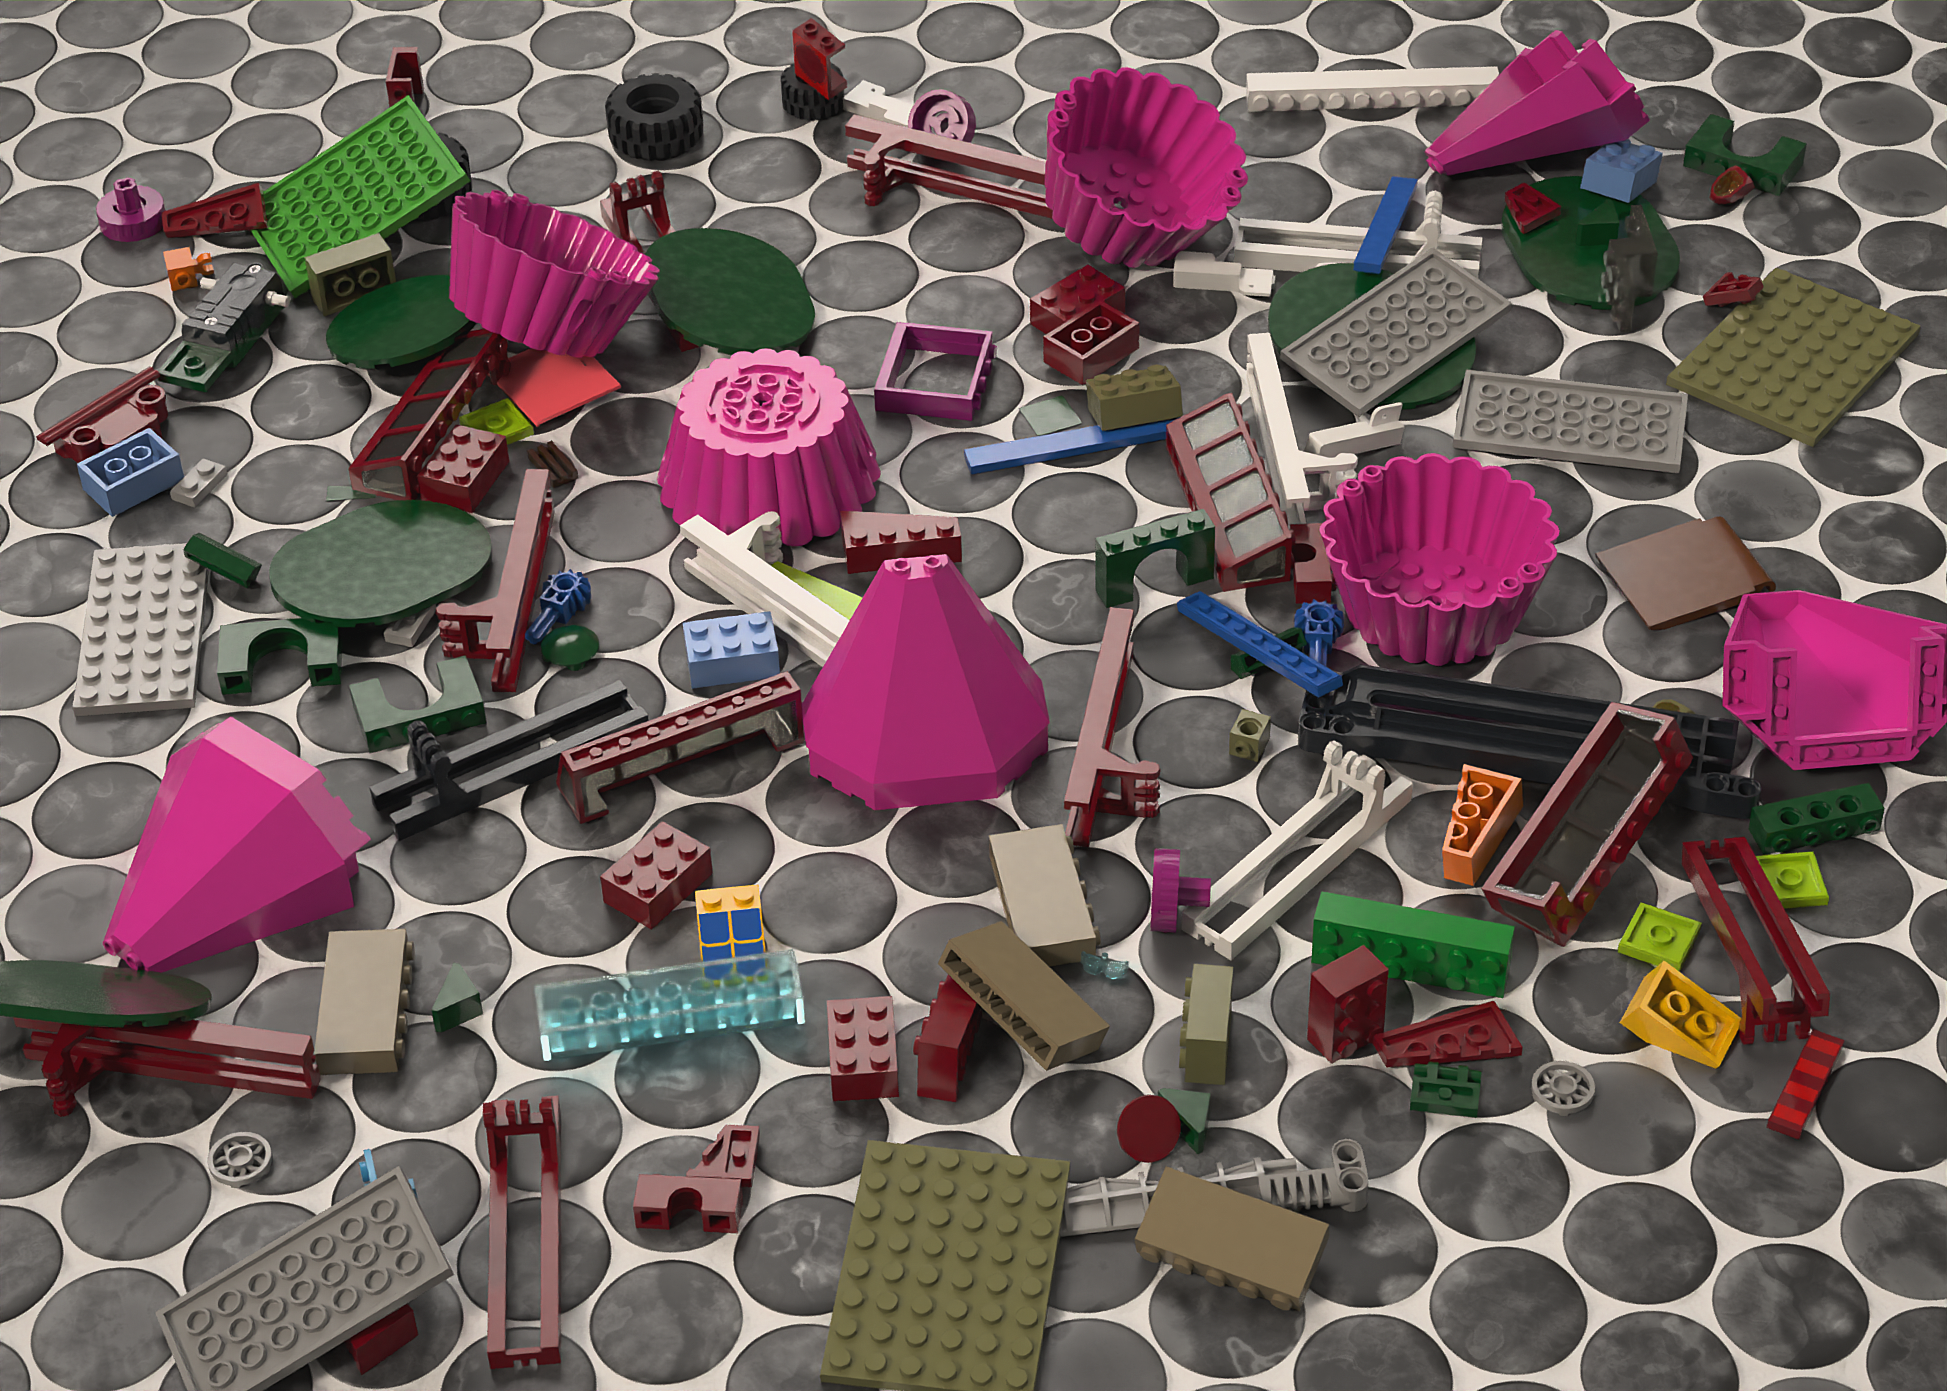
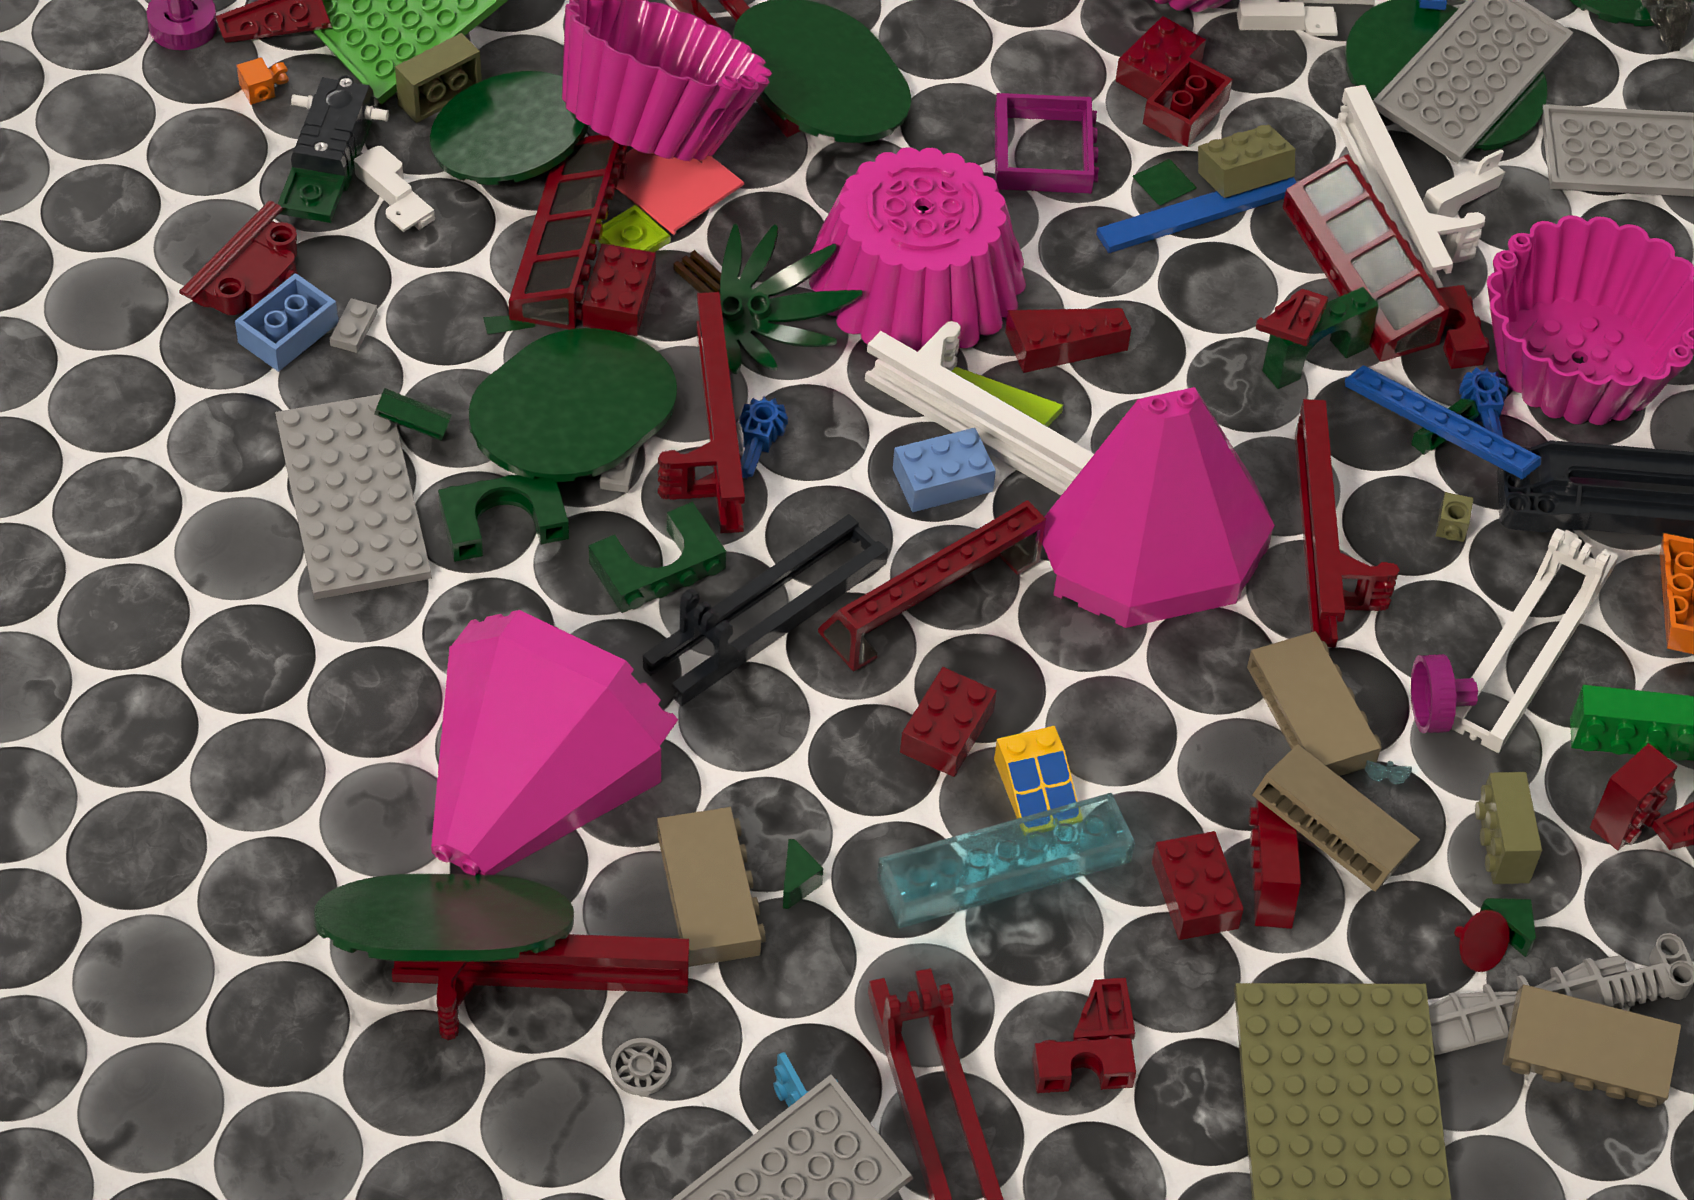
camera: 15 degrees left, 10 degrees up
dark green dish [541,625,600,671] -> none
none -> white piece [354,146,435,232]
none -> dark green plant [720,224,863,374]
none -> dark red wing [1256,289,1328,346]

